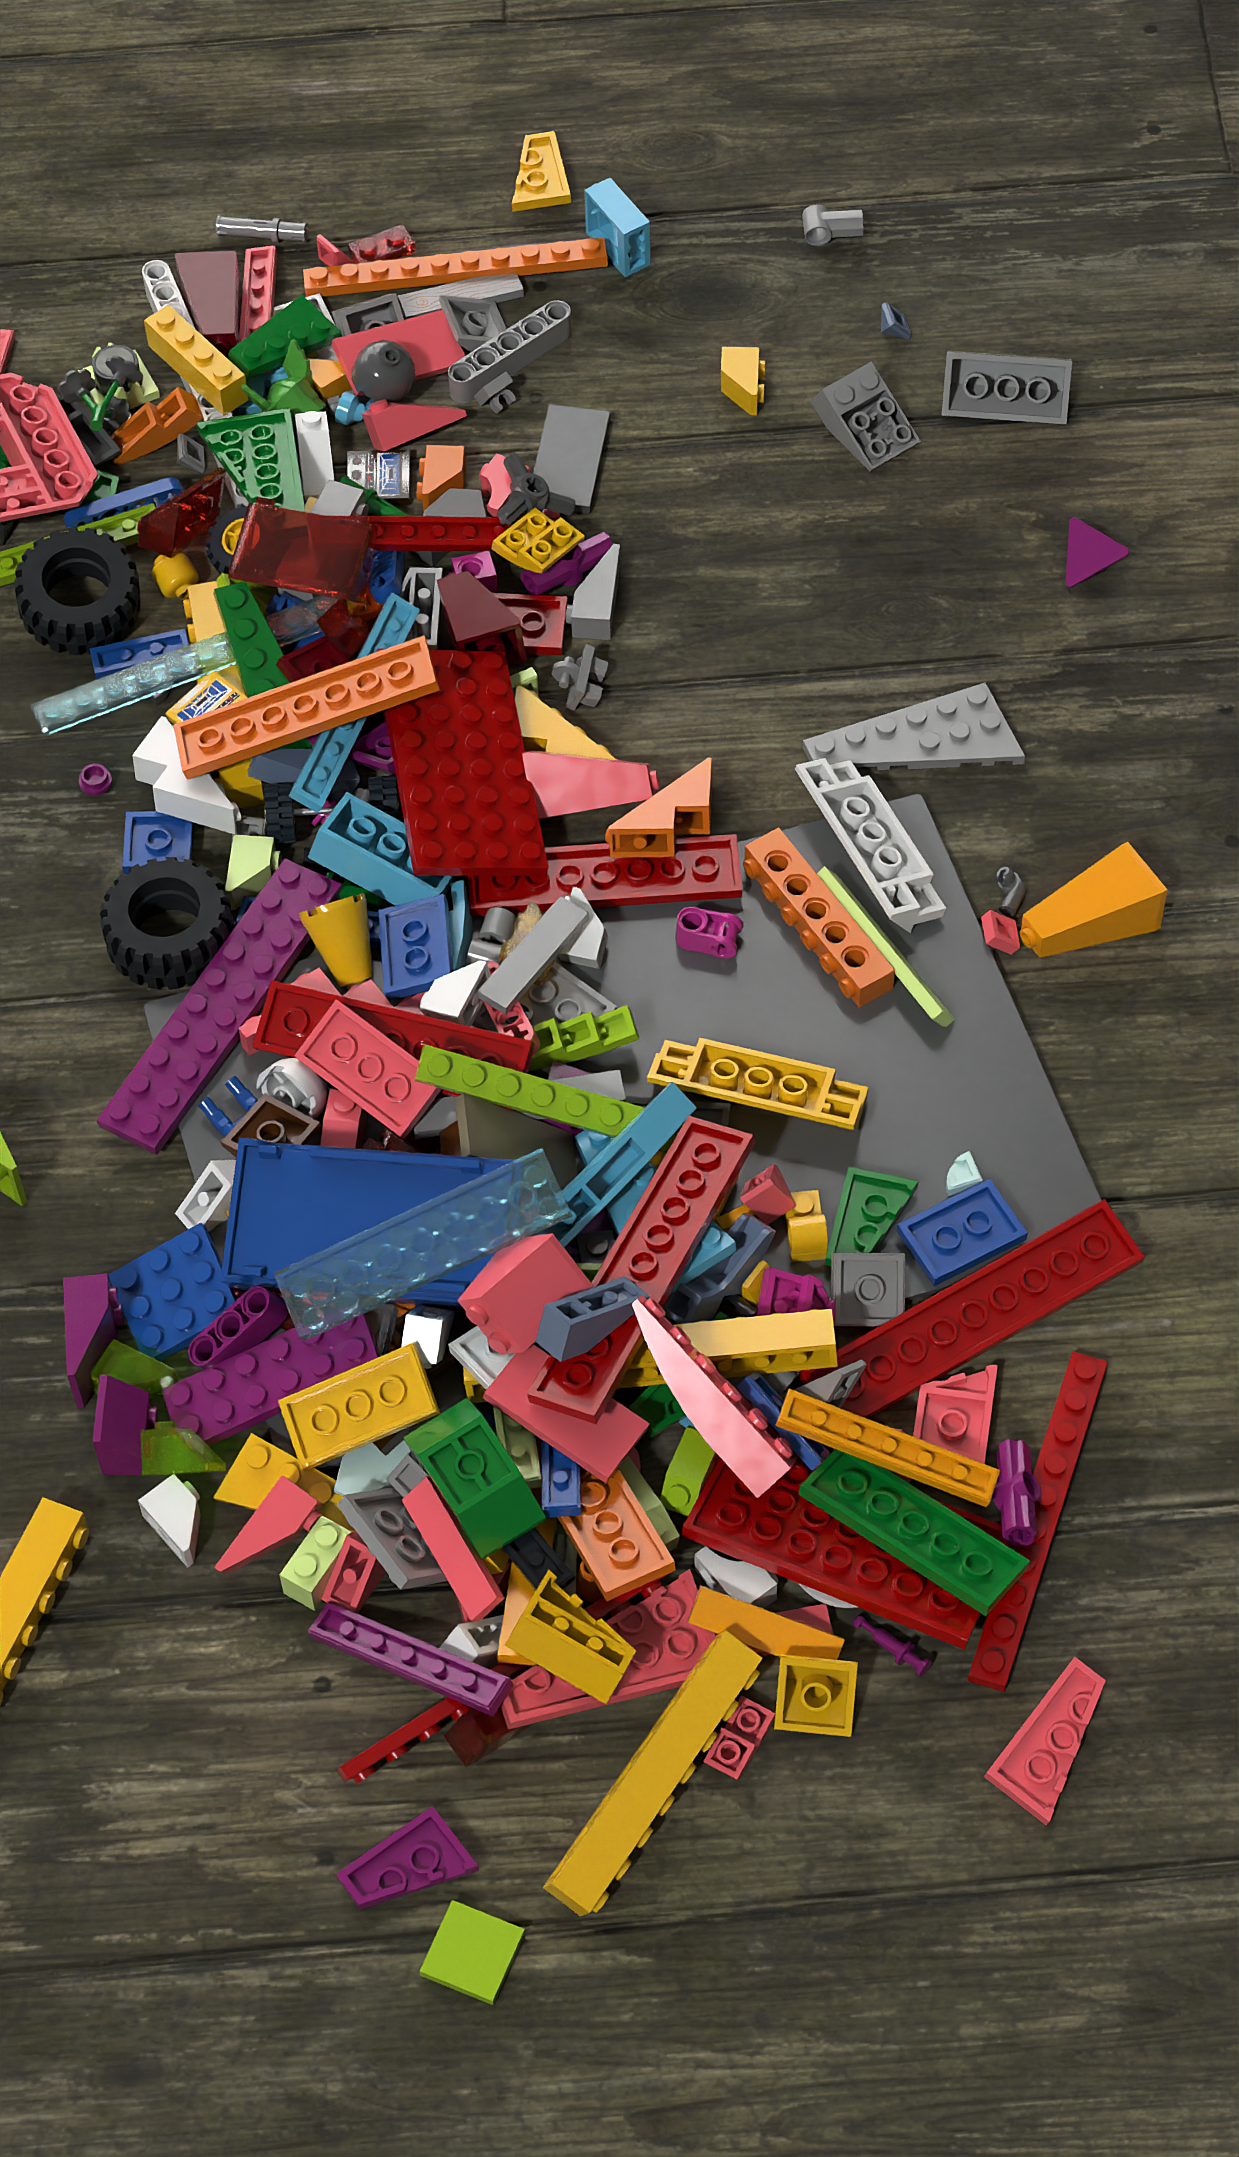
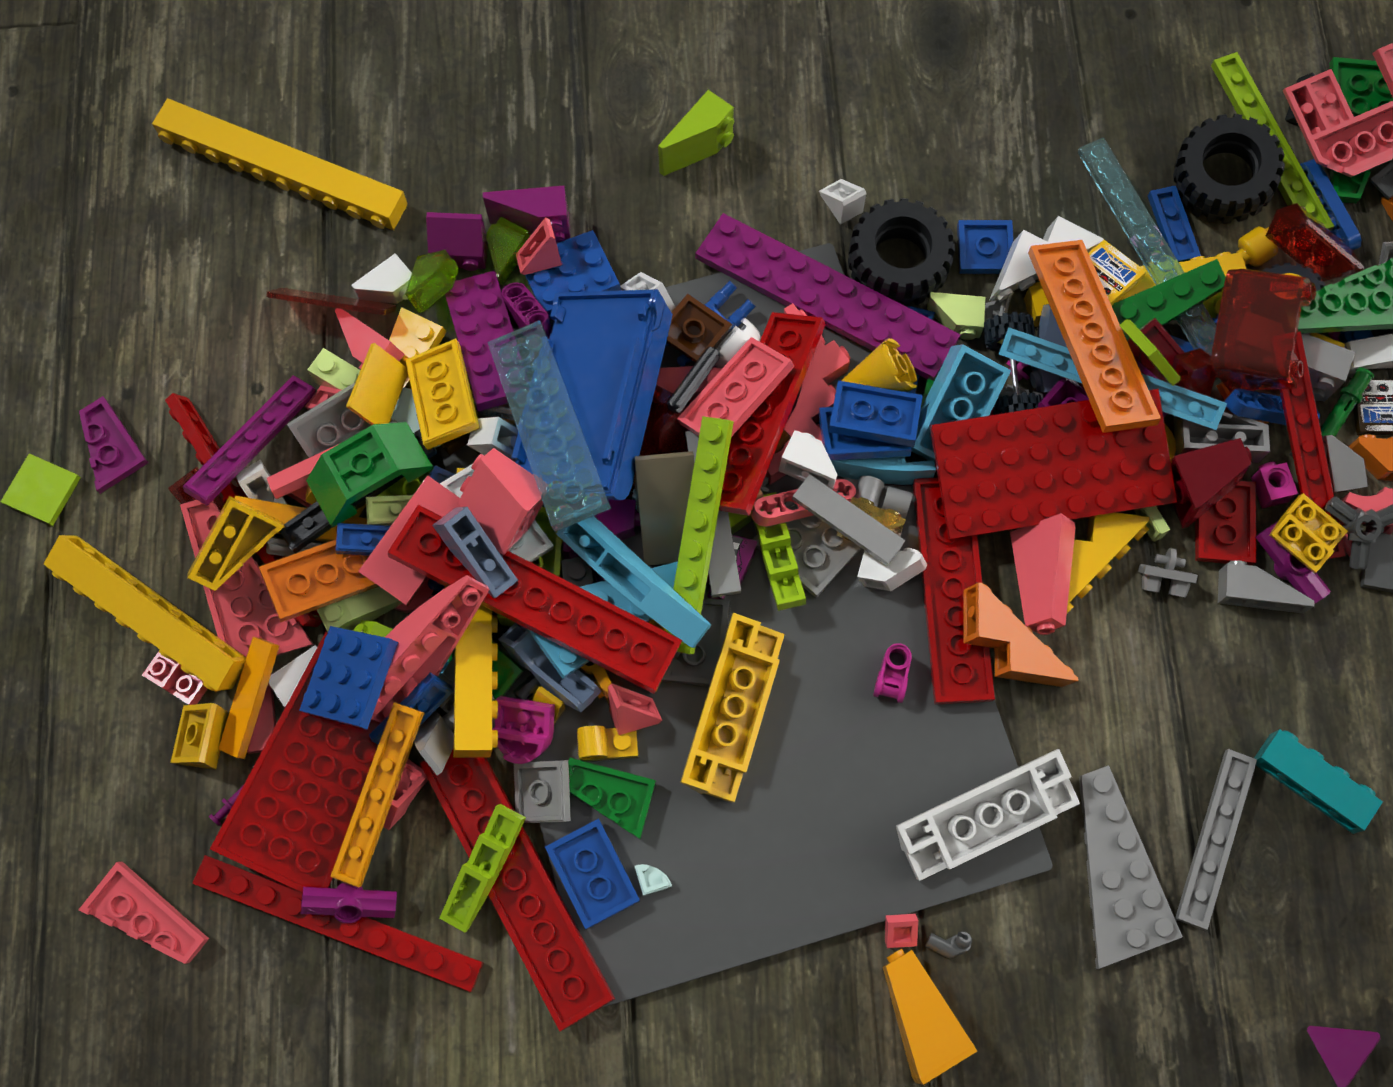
camera: 90 degrees right, 15 degrees up
magenta plate [79,763,112,795] -> none
orange brick [743,827,895,1008] -> none
green plate [798,1449,1030,1616] -> none
yellowish green tile [817,866,955,1027] -> none
coral wing [913,1365,998,1464] -> none
none -> clear red piece [266,288,396,315]
none -> blue plate [299,626,398,729]
none -> yellow piece [346,343,408,425]
none -> lime slope [439,804,526,933]
none -> coral slope [516,218,562,275]
none -> black axle [667,347,720,414]
none -> white slope [819,179,866,225]
none -> blue plate [829,380,923,447]
none -> lime tile [1119,319,1181,386]
none -> light grey plate [1175,749,1257,930]
none -> teal brick [1254,729,1383,834]

